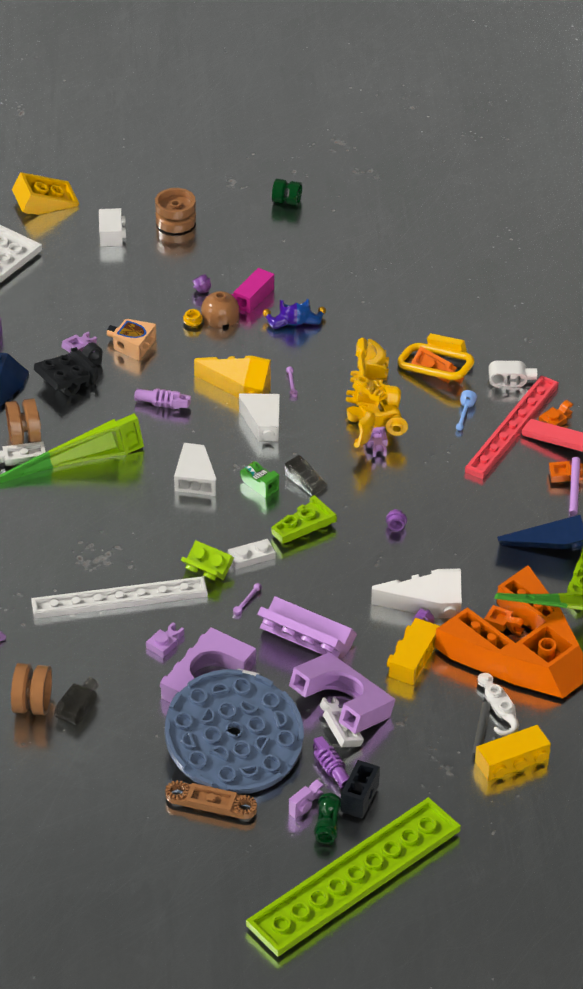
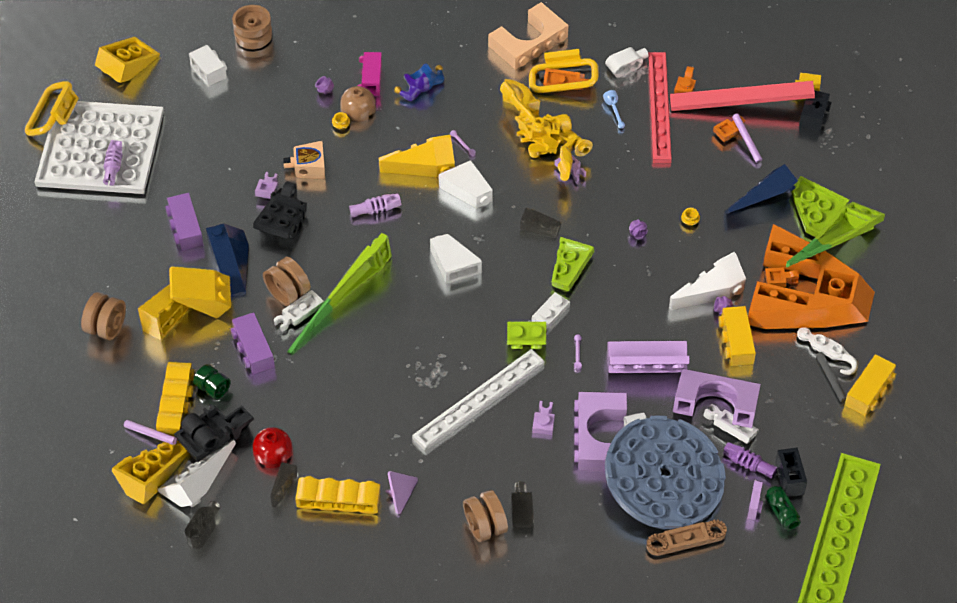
camera: 30 degrees left, 10 degrees up
bright green leg [240,461,279,498] -> none
none -> light nougat arch [488,2,569,70]
none -> yellow plate [681,208,700,225]

